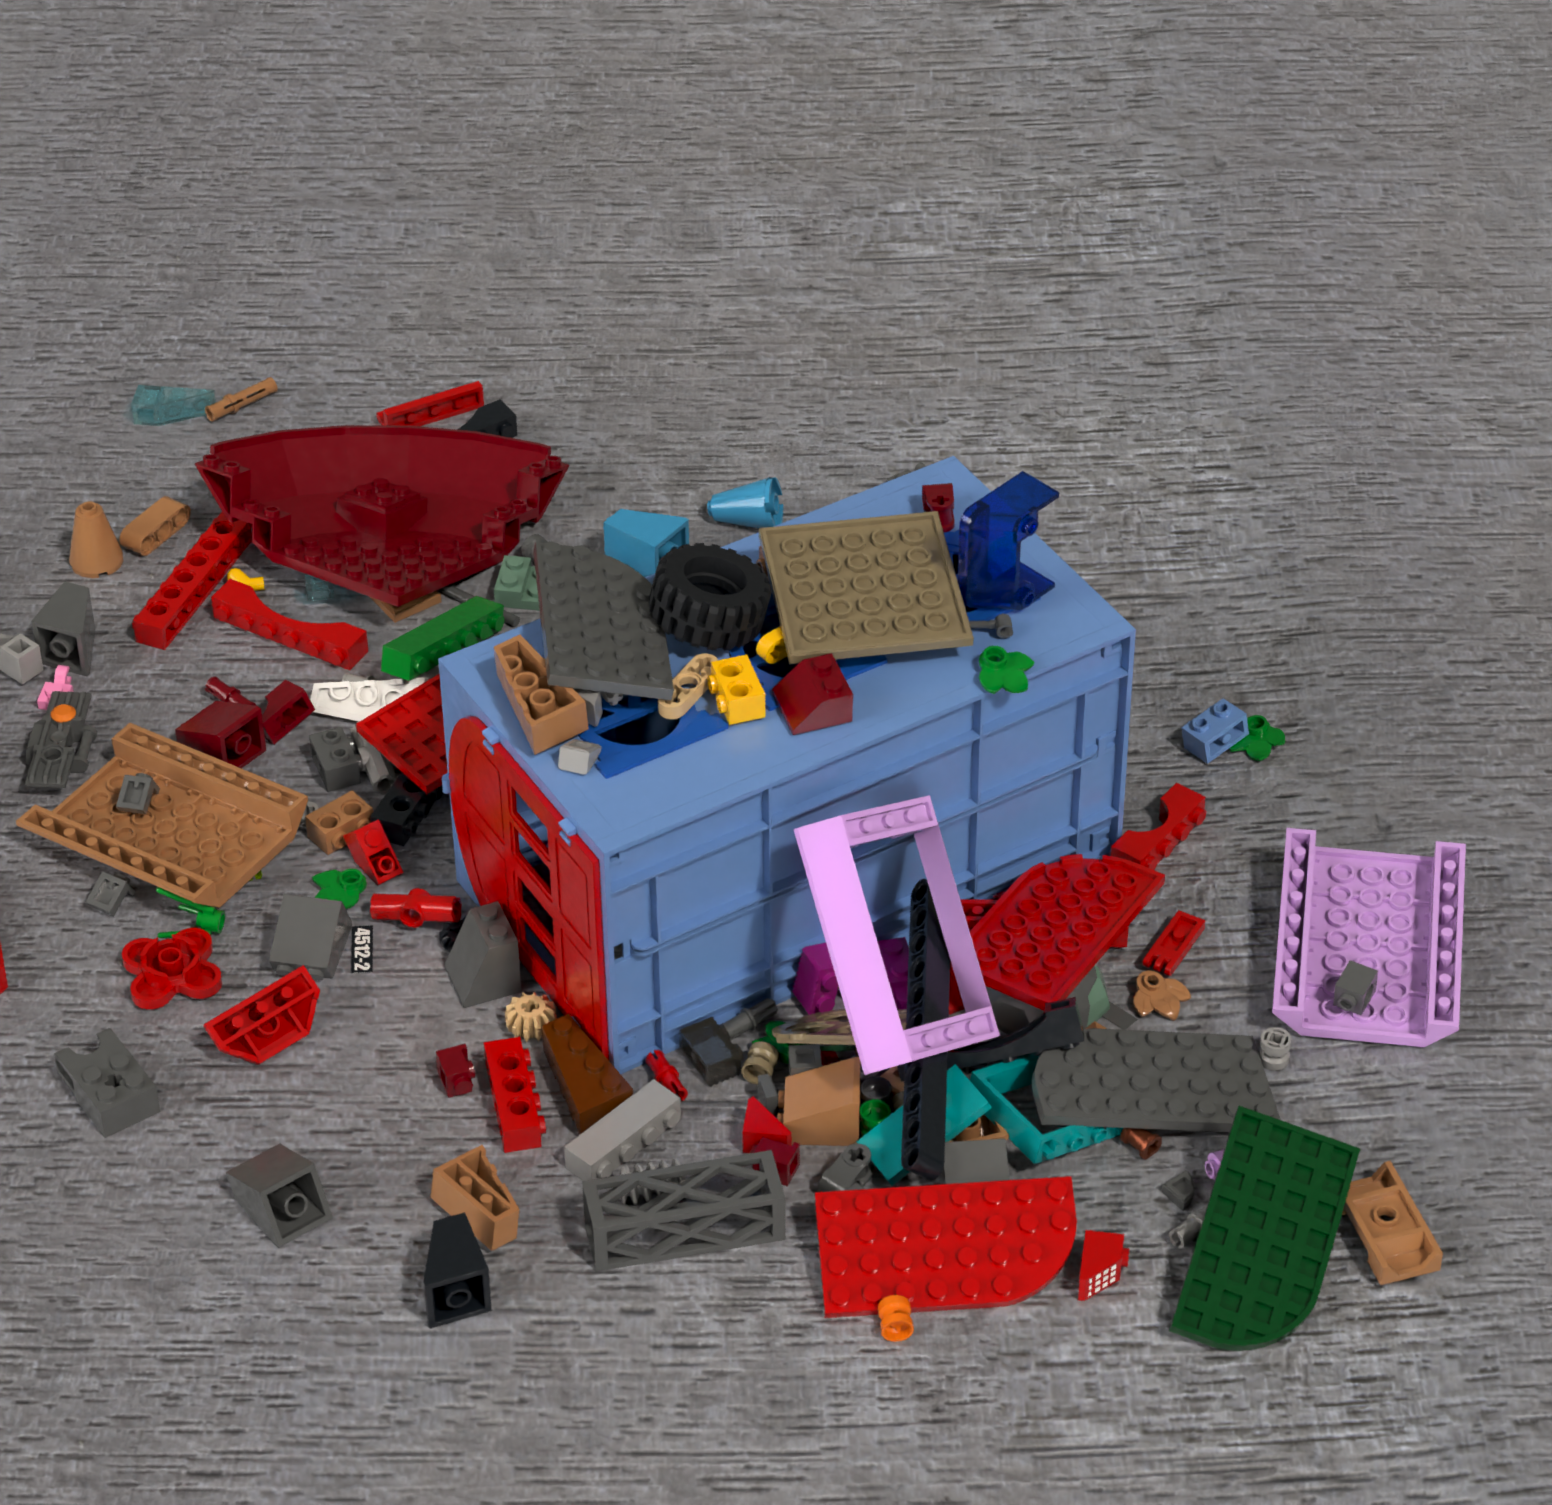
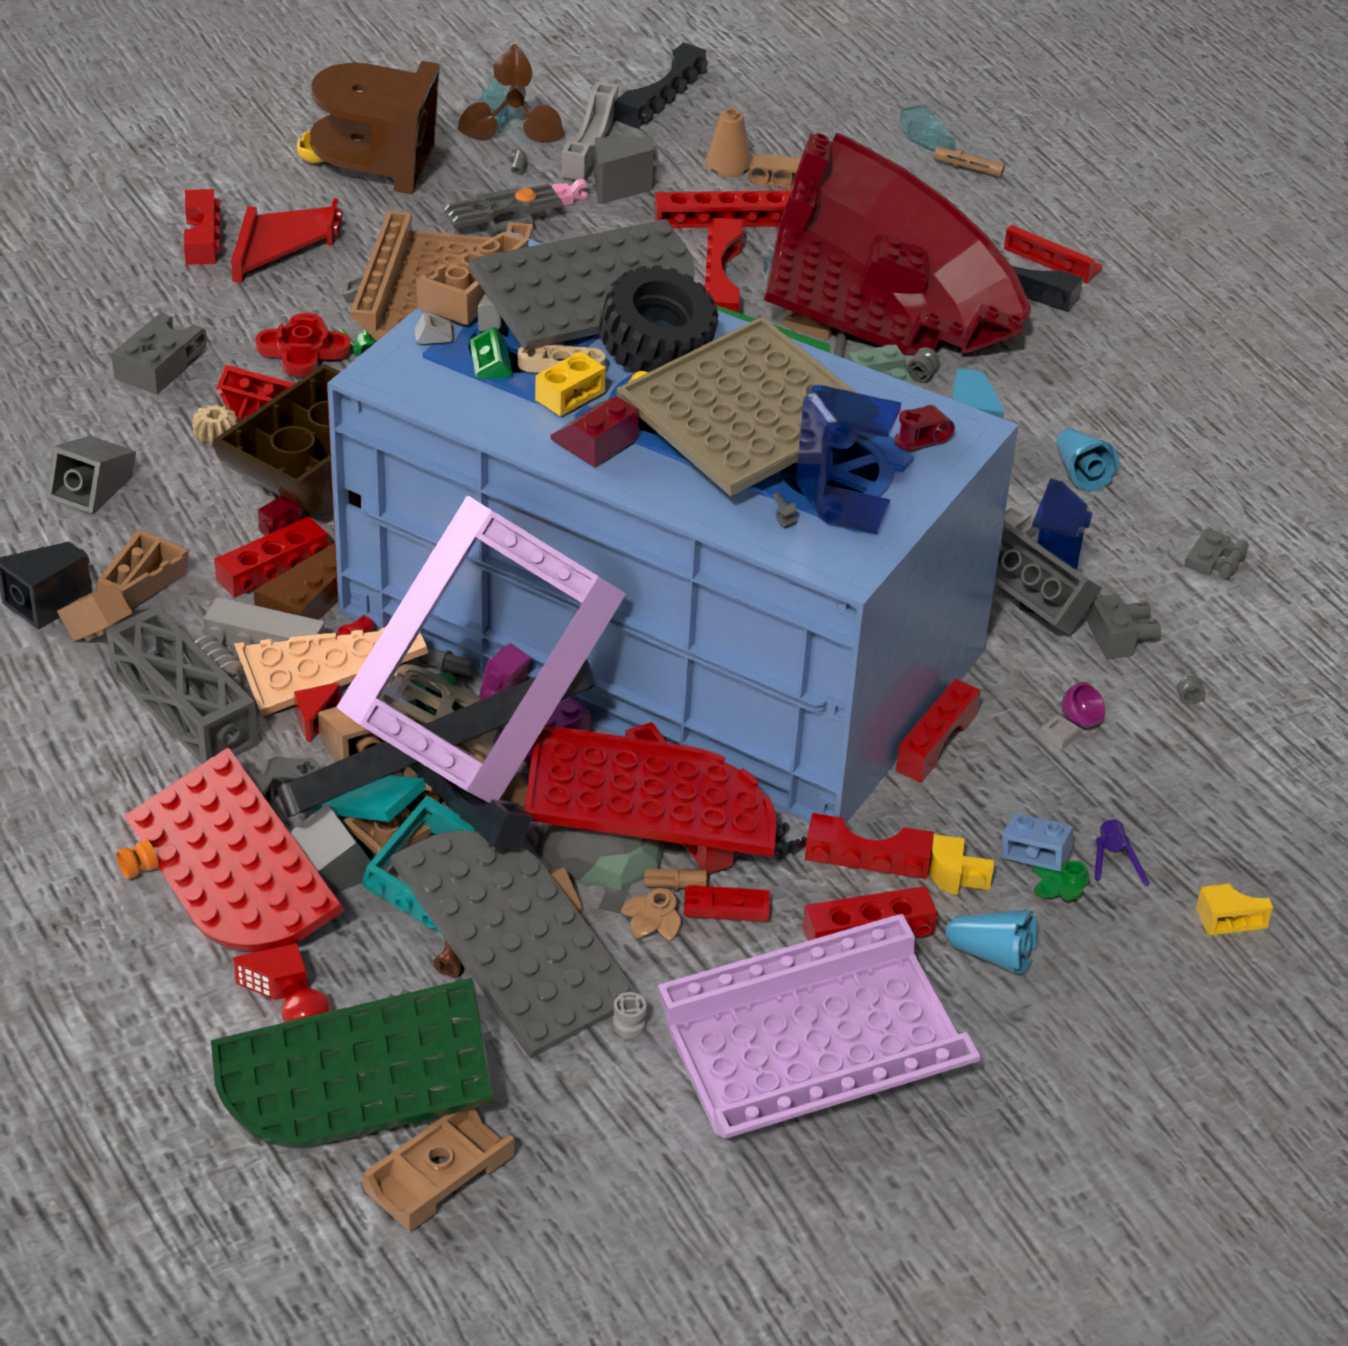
camera: 60 degrees right, 0 degrees up
dark grey bracket [116,773,160,815] -> none
yellow arm [227,568,265,591] -> none
dark red brick [750,1137,800,1187] -> none
green plate [979,646,1035,694] -> none
dark grey brick [1333,960,1378,1016] -> none
none -> medium nougat brick [57,582,132,642]
none -> tan gear [192,404,237,446]
none -> dark brown brick [213,363,341,514]
none -> light nougat wing [234,627,428,717]
none -> red hair [281,988,332,1023]
none -> green slope [469,326,513,379]
none -> medium nougat axle [644,867,706,891]
none -> red brick [803,886,937,941]
none -> yellow brick [929,834,994,895]
none -> dark azure cone [946,910,1038,975]
none -> dark purple plant [1095,819,1150,886]
none -> dark grey bush [1176,676,1205,705]
none -> yellow arch [1196,883,1273,936]

